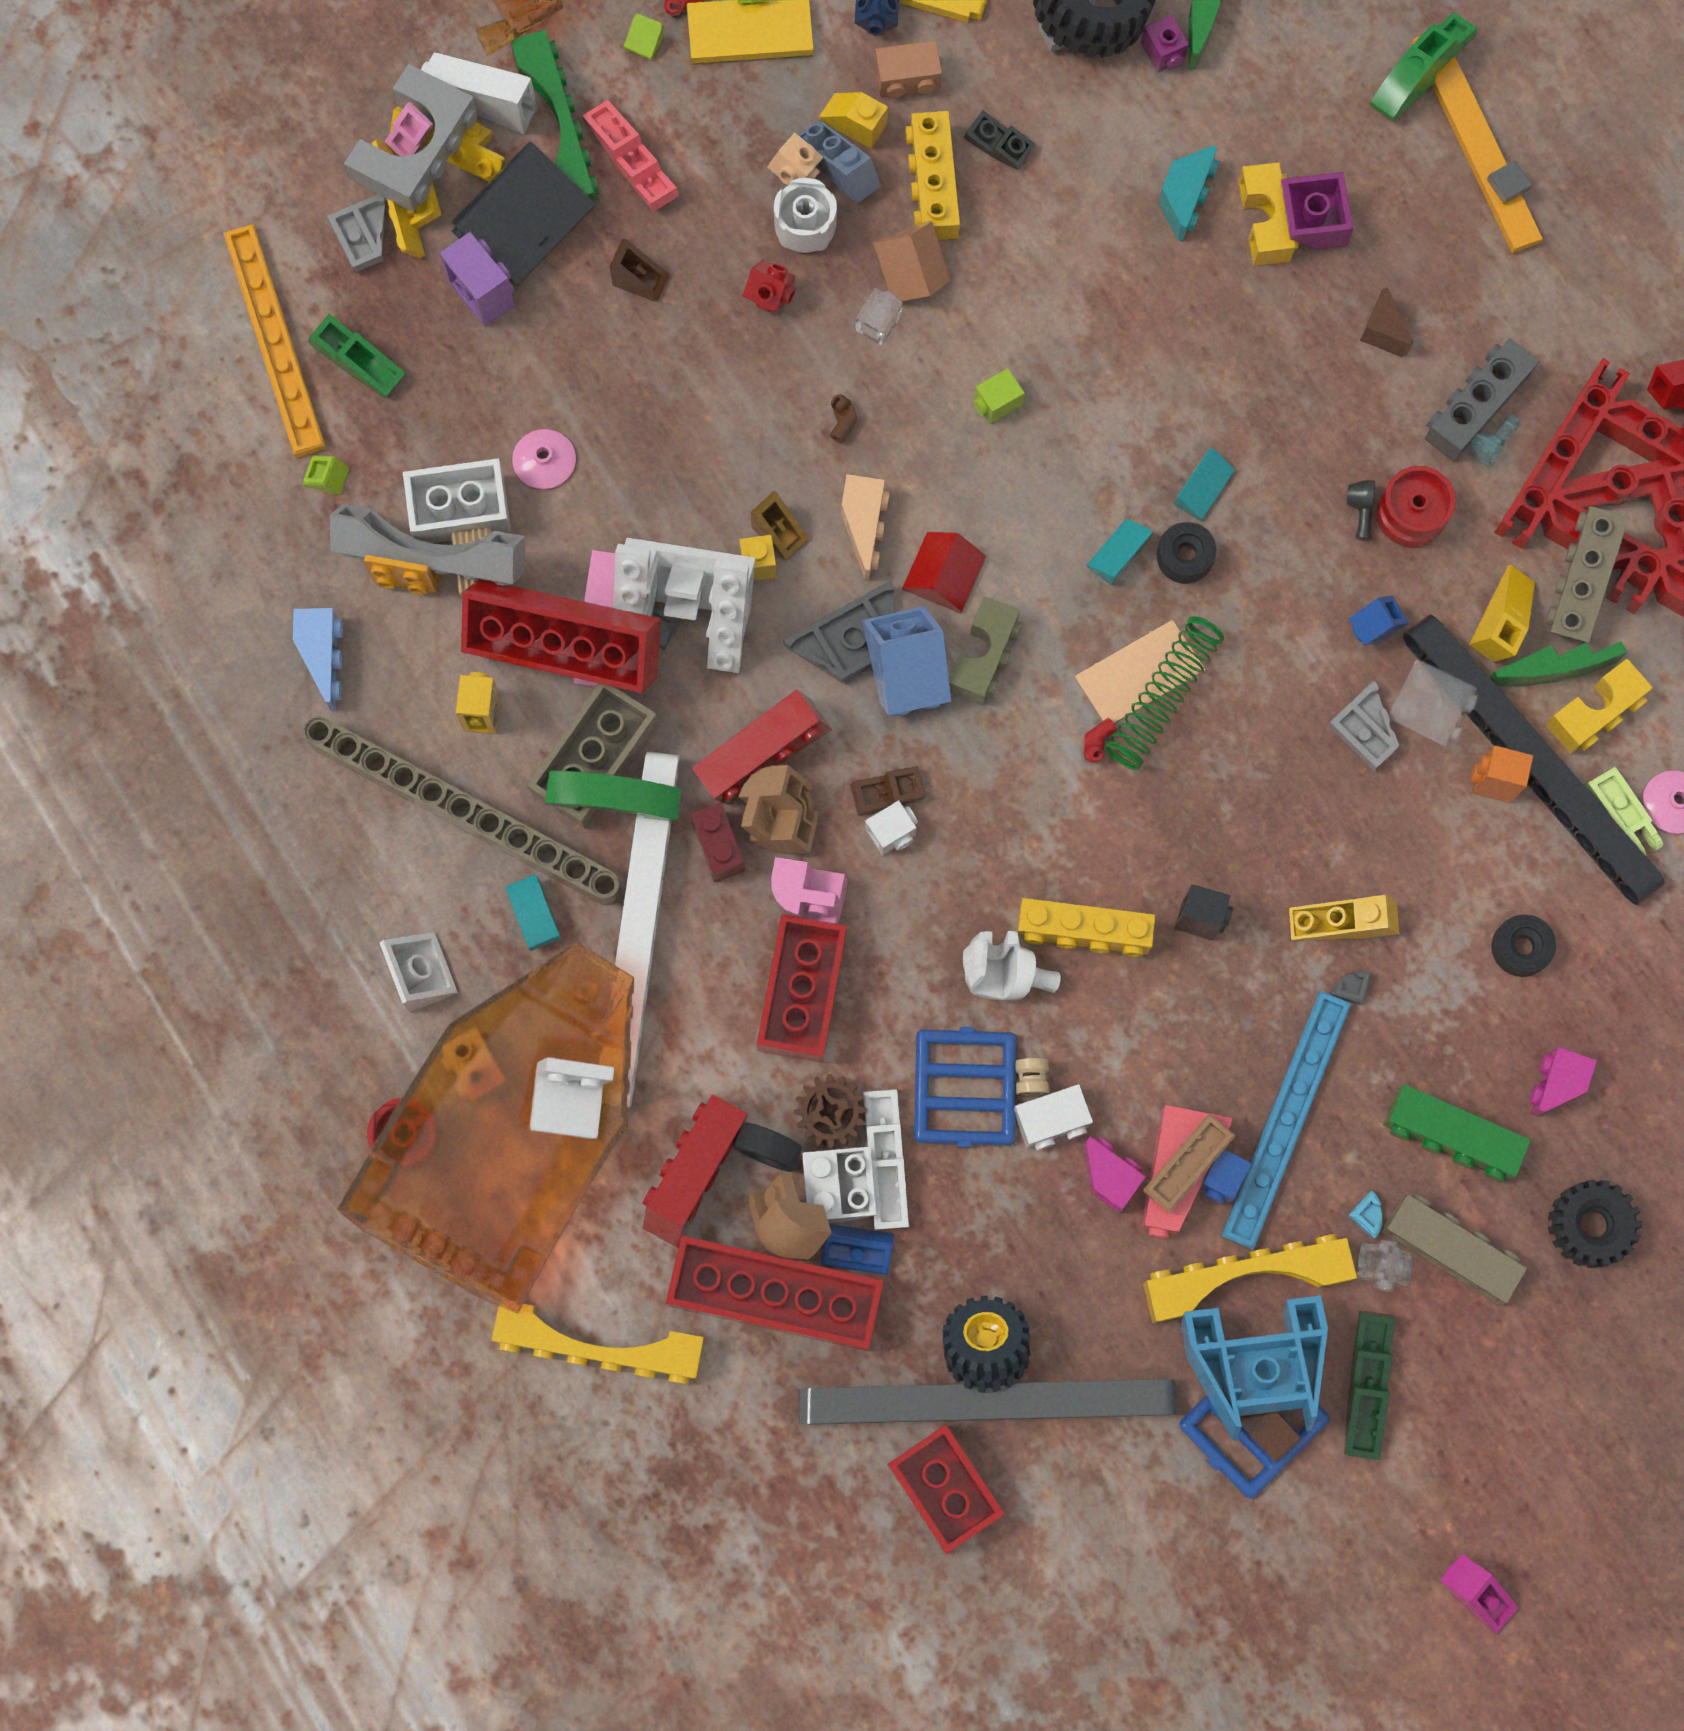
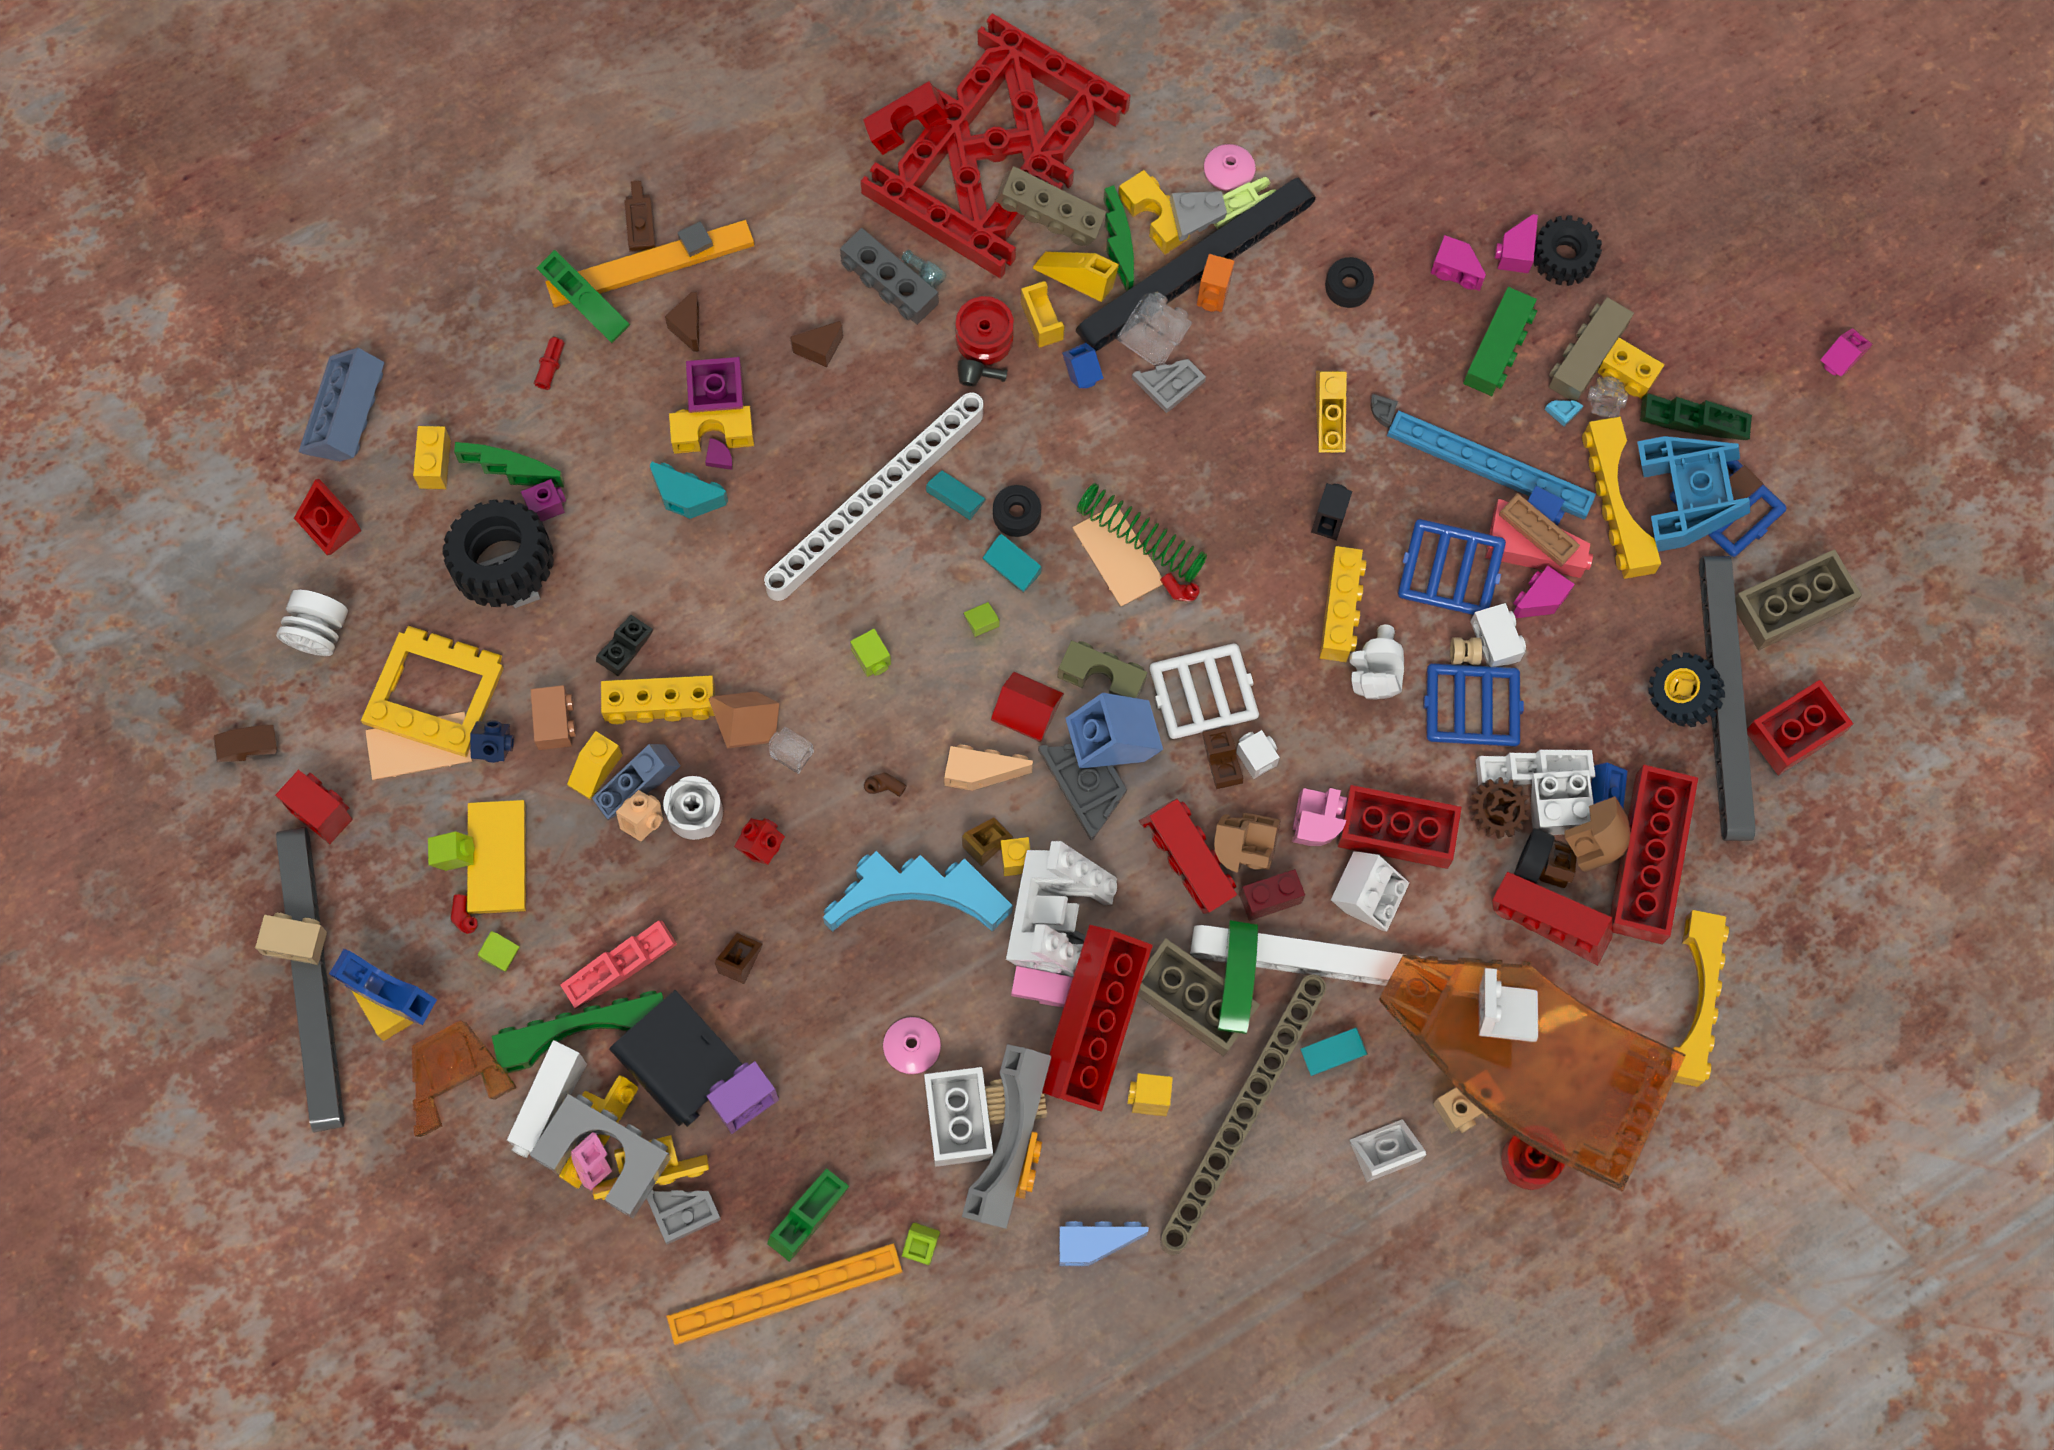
camera: 90 degrees left, 5 degrees down
none -> red axle [533,337,564,390]
none -> reddish brown hinge [624,180,656,252]
none -> reddish brown slope [665,292,699,352]
none -> magenta tile [705,438,733,470]
none -> white beam [764,392,983,601]
none -> medium azure arch [823,851,1013,932]
none -> lime slope [963,602,1000,637]
none -> yellow panel [1021,281,1064,348]
none -> white bar [1149,643,1259,739]
none -> light grey wing [1170,191,1227,241]
none -> white slope [1331,851,1409,932]
none -> blue bar [1398,519,1506,615]
none -> dark pink slope [1494,214,1538,273]
none -> reddish brown slope [1539,841,1576,888]
none -> yellow brick [1597,338,1665,399]
none -> dark tan brick [1735,549,1862,650]

